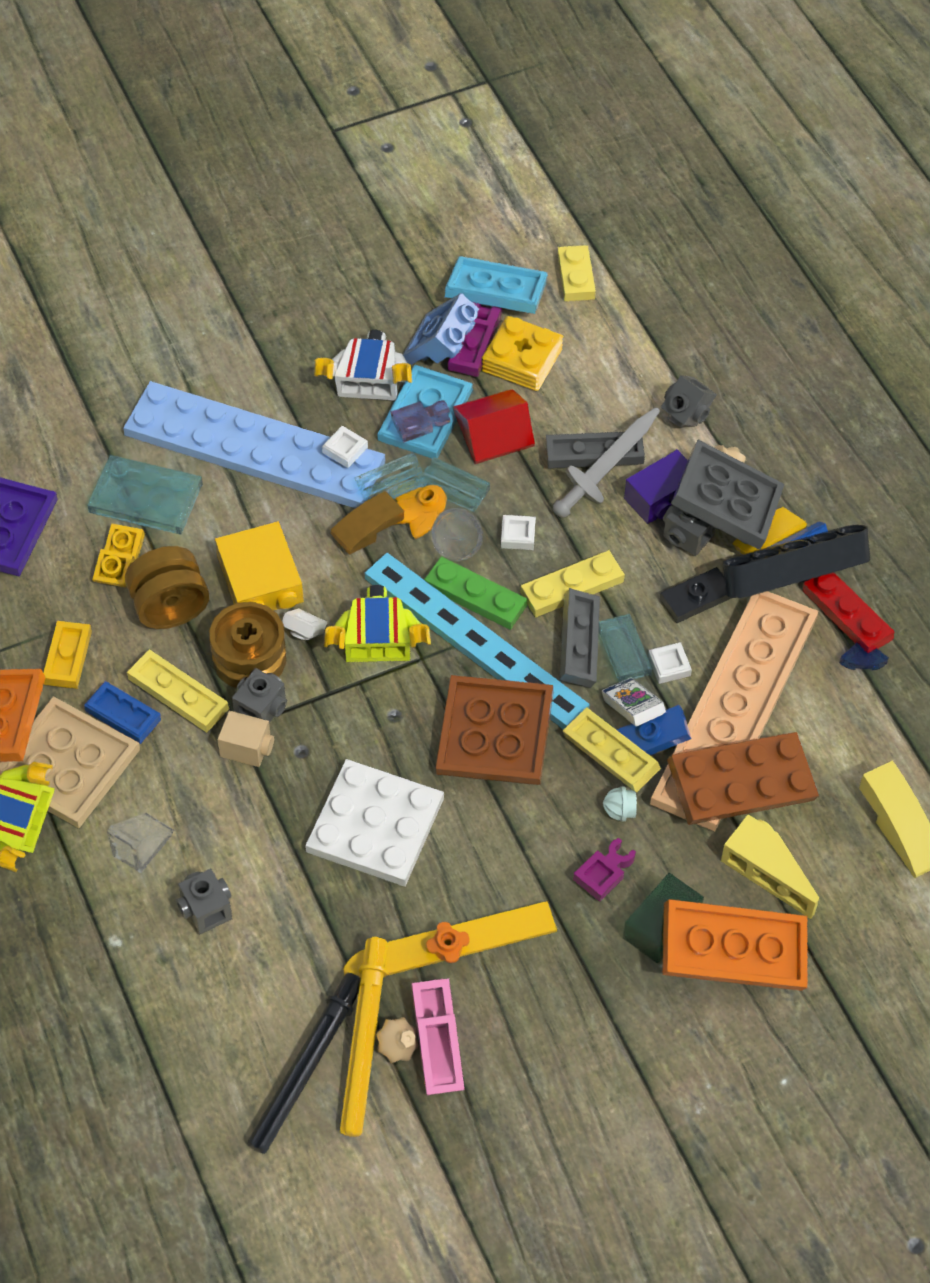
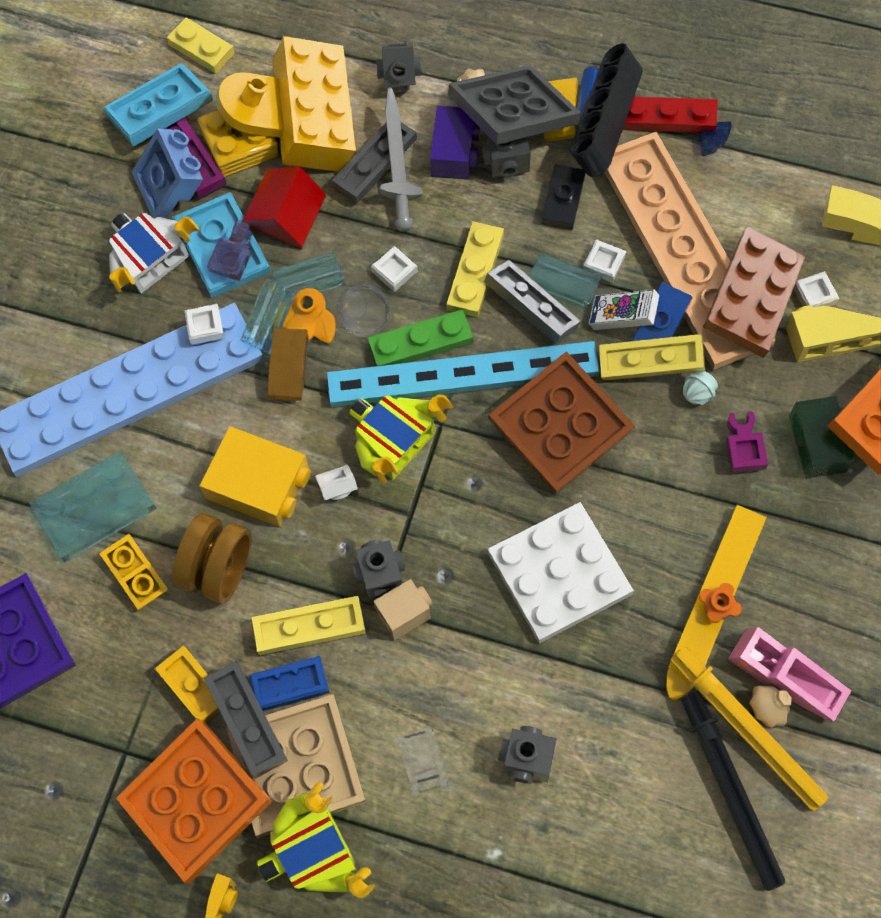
camera: 45 degrees left, 10 degrees up
pearl gold wheel [209,602,287,688] -> none
none -> dark grey plate [204,661,288,779]
none -> yellow brick [216,36,356,172]
none -> white tile [793,271,839,308]

